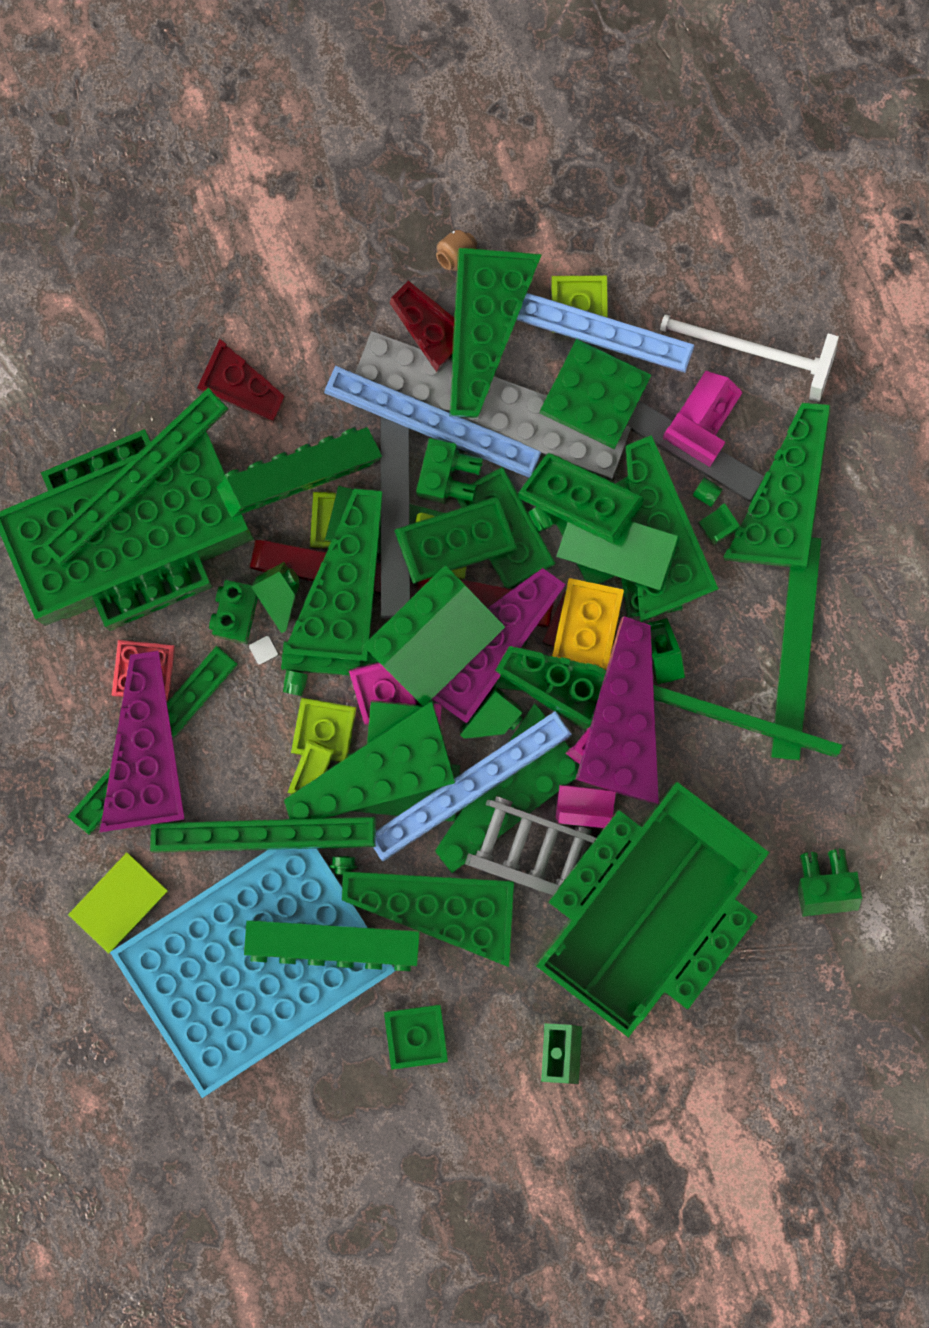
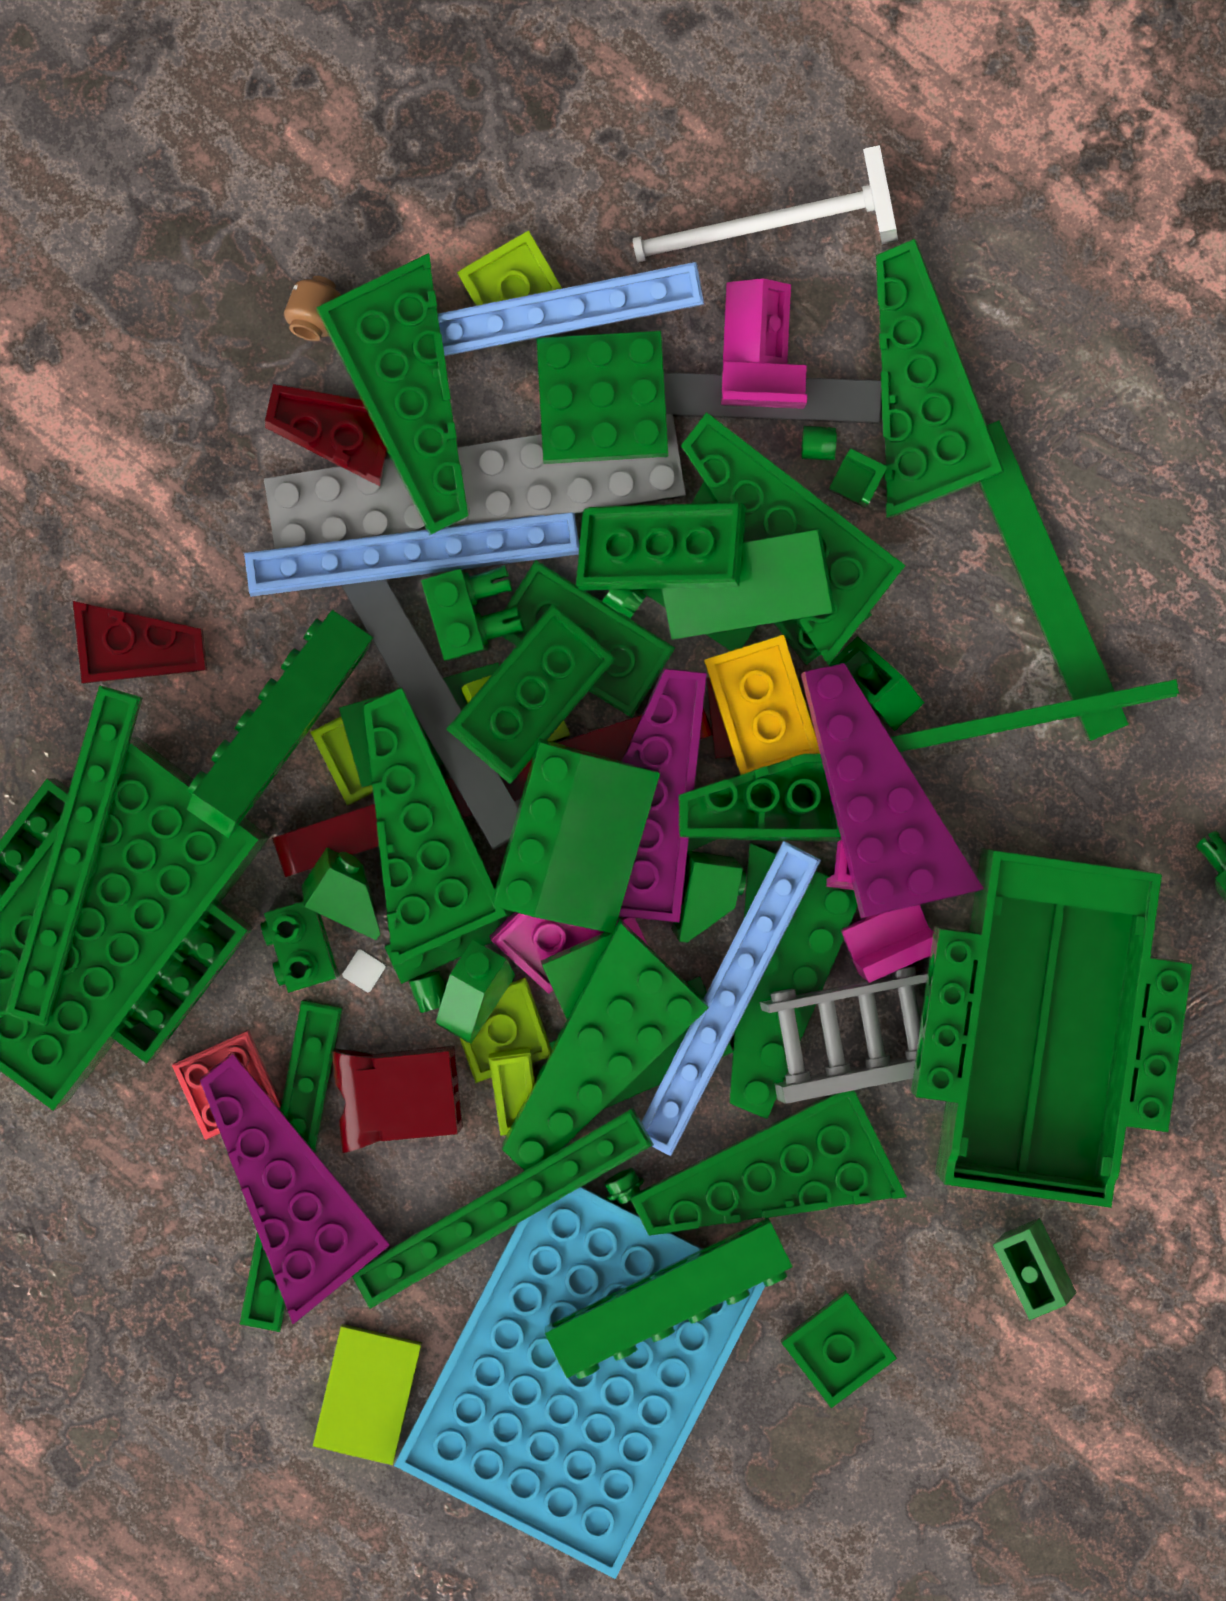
camera: 25 degrees left, 5 degrees up
none -> dark red piece [332,1045,463,1153]
none -> green slope [435,940,515,1044]

